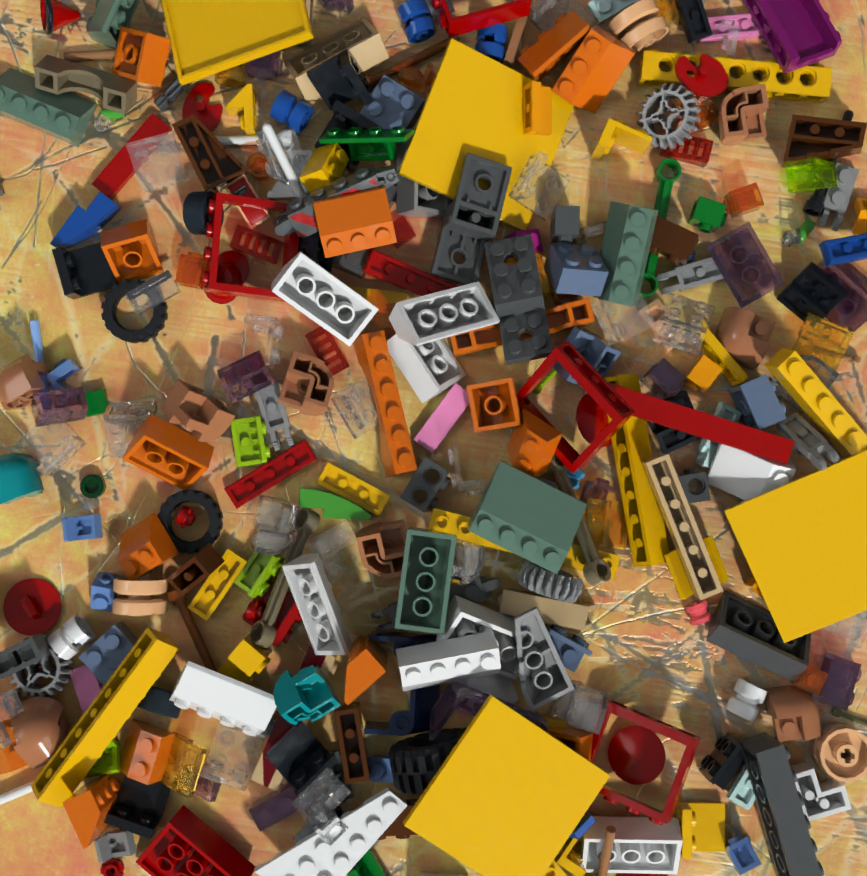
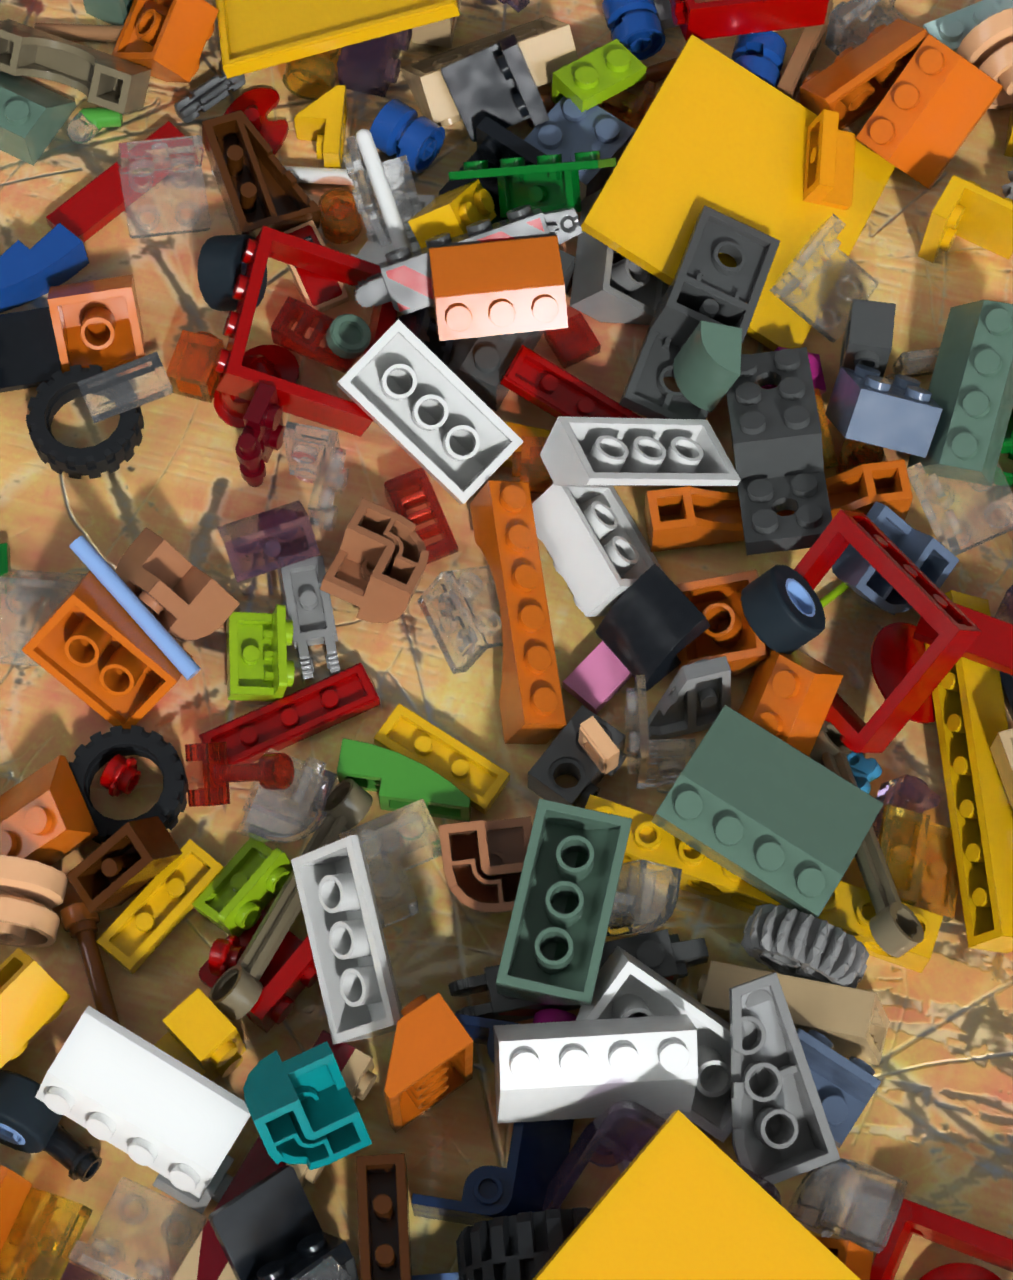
camera: 10 degrees right, 20 degrees down
none -> black pin [42,1124,102,1182]
none -> light blue bar [69,535,201,681]
none -> clear red bar [185,742,295,807]
none -> dark red plate [235,382,286,487]
none -> sand green tile [326,314,371,359]
none -> lime bracket [551,39,647,112]
none -> light nougat tile [578,716,620,775]
none -> black slope [596,564,711,691]
none -> light grey wing [644,656,731,743]
none -> sand green brick [673,320,742,412]
none -> black wheel [741,565,826,654]

